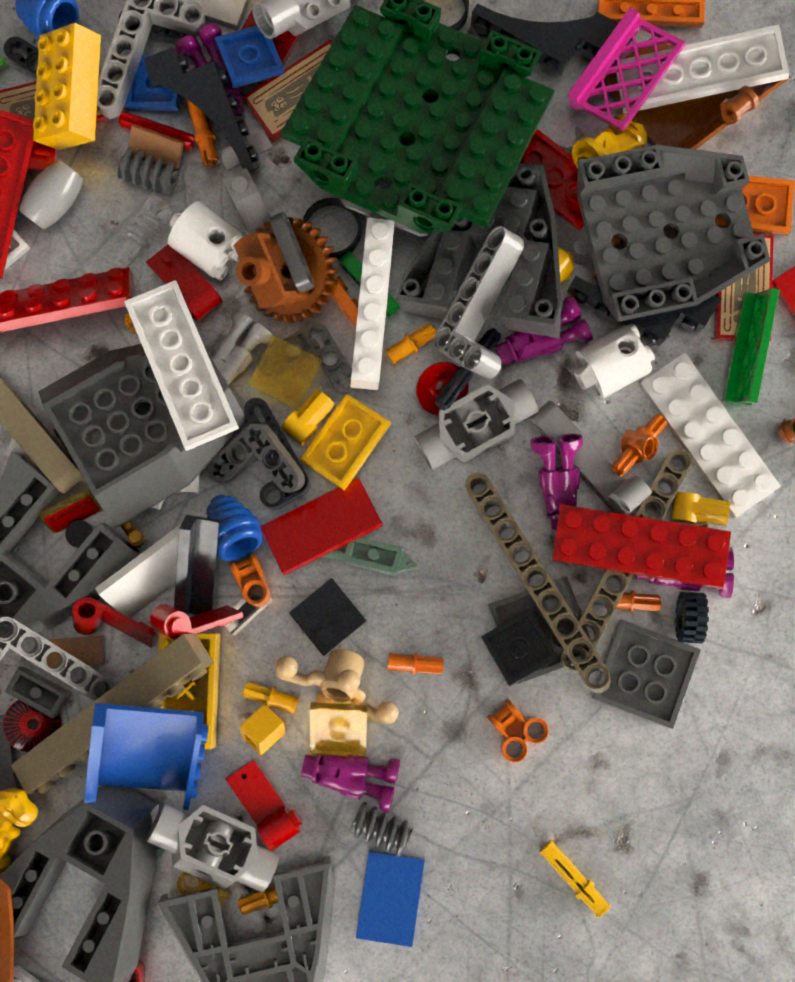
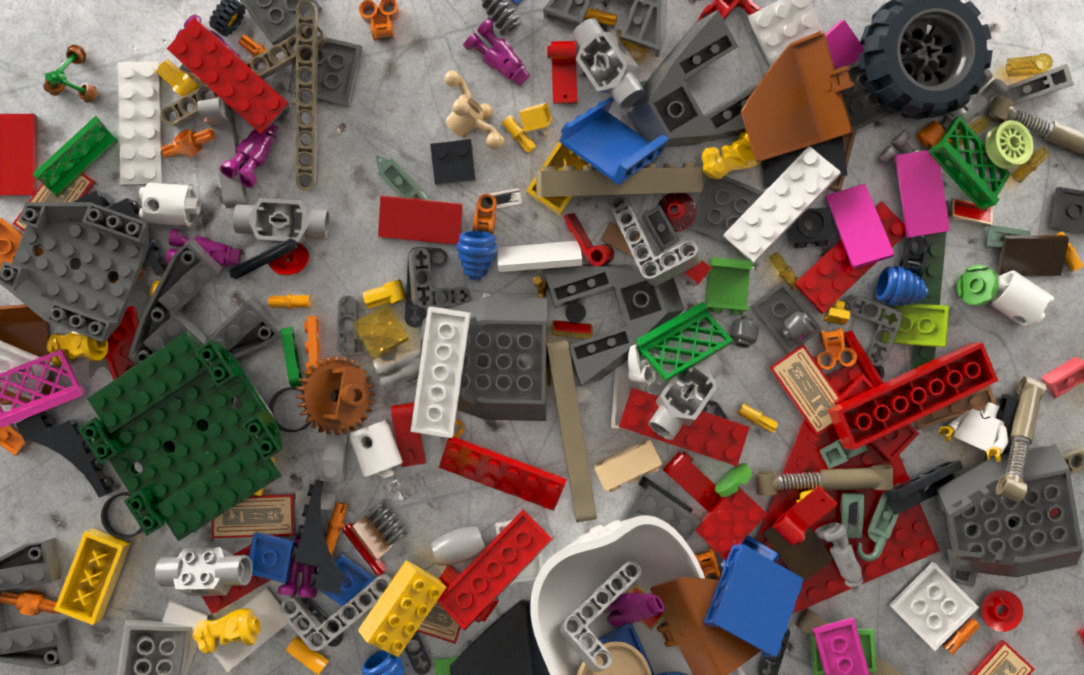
camera: 145 degrees left, 5 degrees up
red door [150,604,243,640] -> none
black panel [174,515,220,616] -> none
dark grey beam [269,212,315,293] -> none
yellow tile [299,393,392,491] -> none
clear yellow plate [310,702,368,757] -> none
white brick [350,218,395,390] -> none
orange axle [388,653,444,675] -> none
light grey beam [433,226,524,379] -> none
black plate [481,609,559,687] -> none

